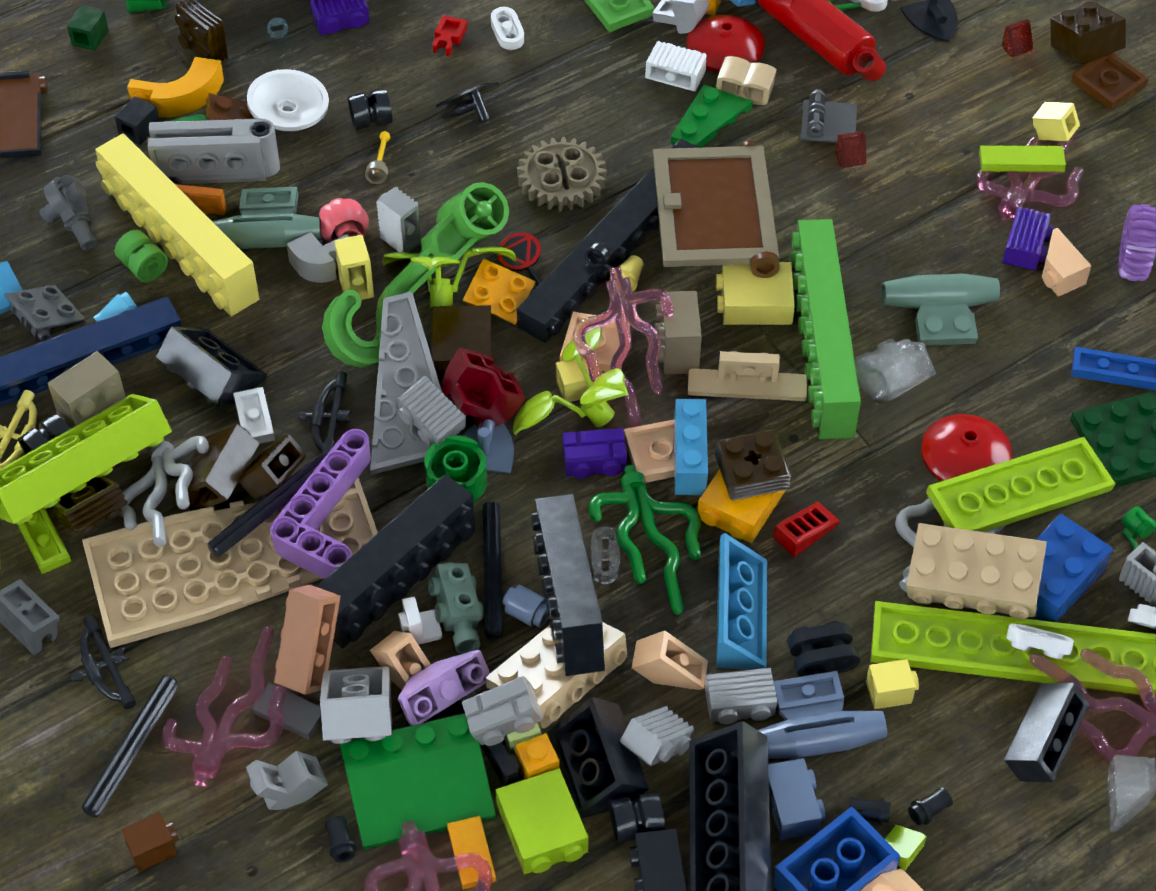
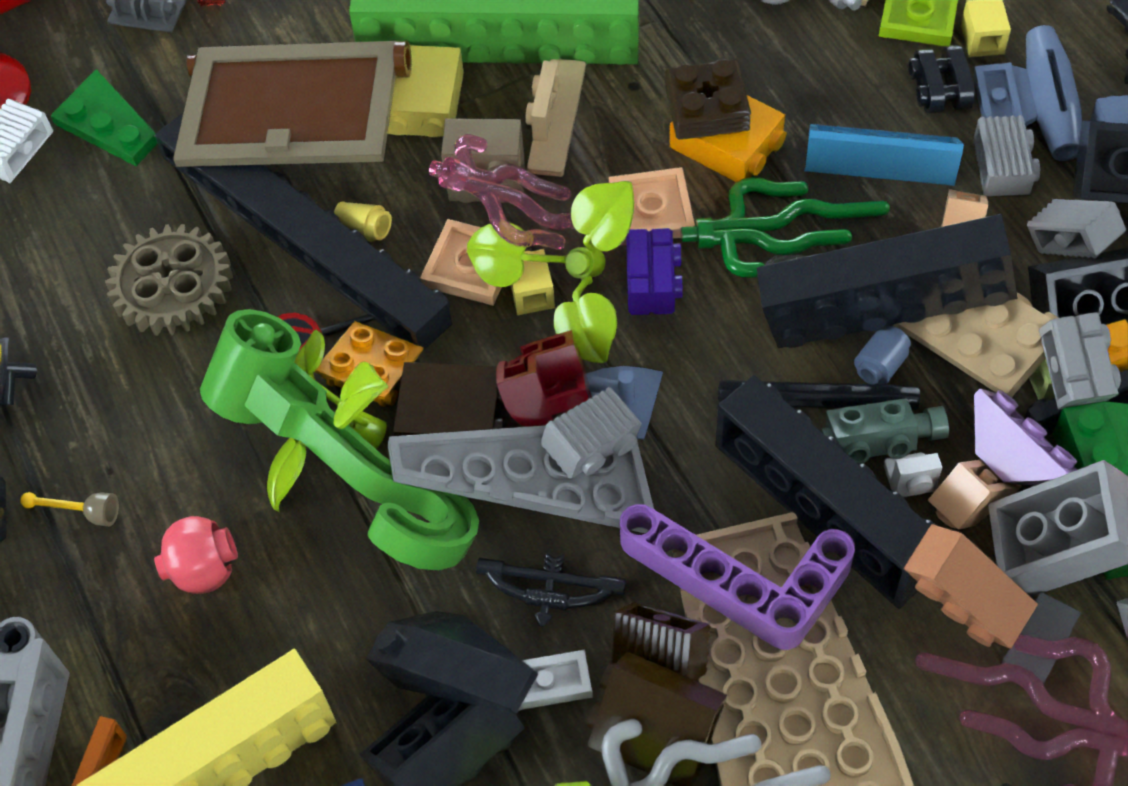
camera: 80 degrees left, 5 degrees up
black axle [207,454,326,557] -> none
sand green plate [212,187,322,249] -> none
light grey brick [287,232,349,283] -> none
light yellow brick [334,235,374,300] -> none
light grey brick [376,187,421,253] -> none
green brick [424,435,487,505] -> none
black hinge [585,242,610,268] -> none
dark azure brick [674,399,708,495] -> none
tan brick [716,56,777,105] -> none
red slope [773,502,840,557] -> none
none -> black wedge [366,611,538,714]

